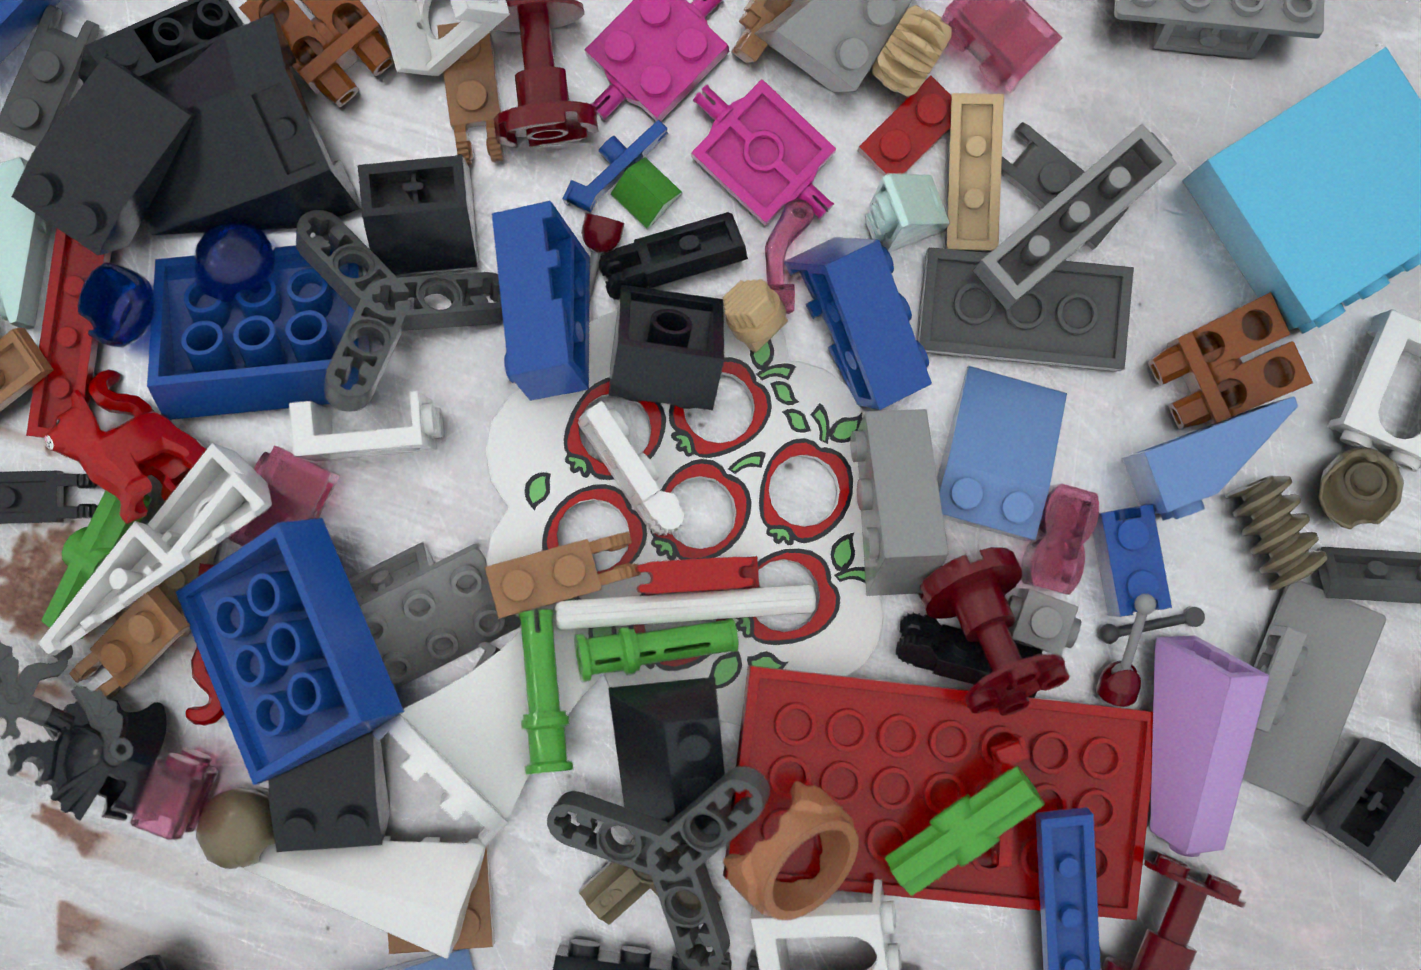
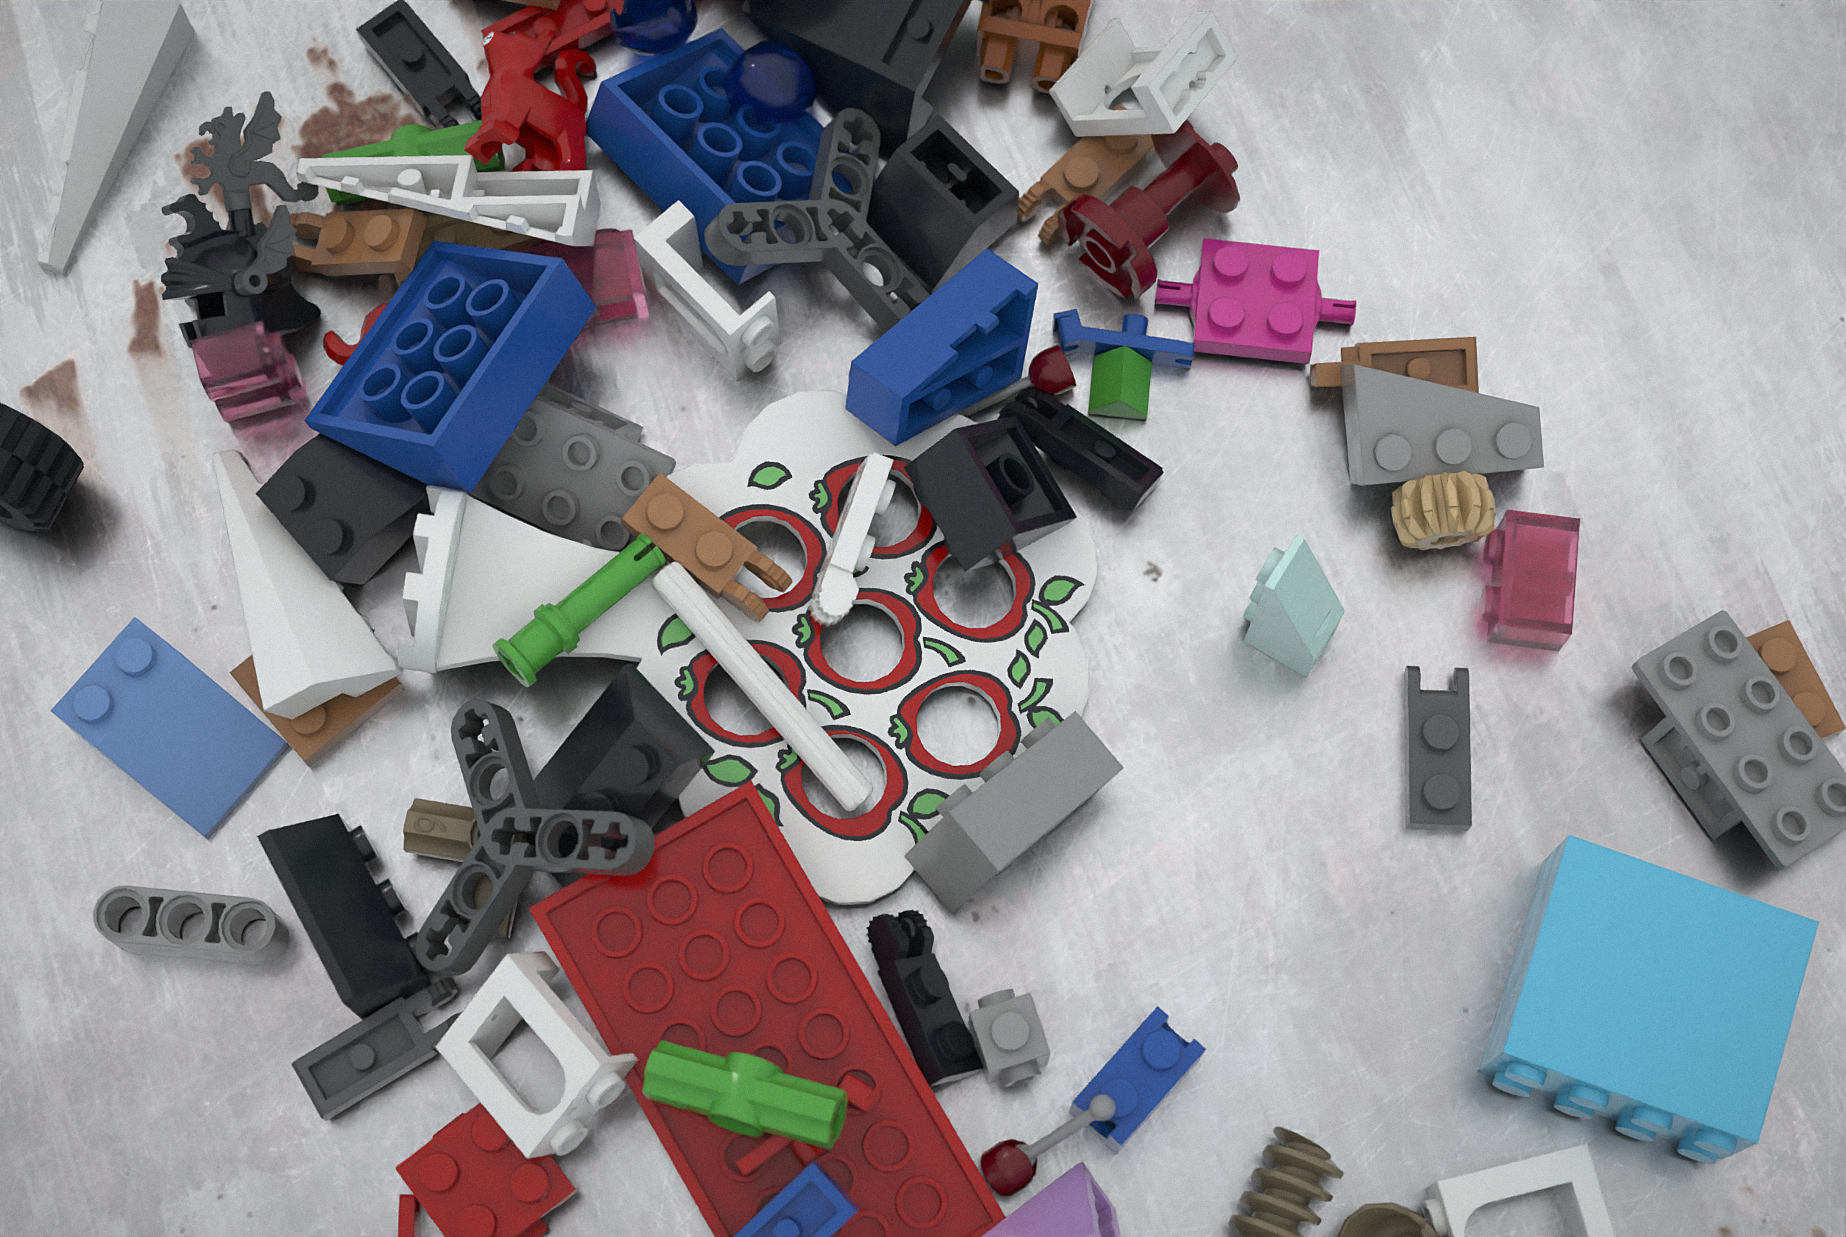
camera: 55 degrees right, 15 degrees down
dark tan hair [196,788,275,869] -> none
bright green pin [574,618,739,682] -> none
red piece [635,556,760,594] -> none
dark pink plate [691,79,836,226] -> none
tan piece [723,279,788,353] -> none
nougat piece [723,781,859,920] -> none
clear pink piece [765,199,814,314] -> none
blue wedge [783,237,932,410] -> none
red plate [857,75,951,176] -> none
dark grey plate [918,247,1134,371] -> none
dark red piece [919,547,1070,716] -> none
medium blue slope [937,366,1067,541] -> none
tan plate [946,93,1004,251] -> none
light grey hinge [973,124,1177,310] -> none
clear pink brick [1021,483,1099,595] -> none
dark grey hinge [1099,607,1205,644] -> none
medium blue slope [1122,396,1298,521] -> none
dark orange hips [1148,292,1313,429] -> none

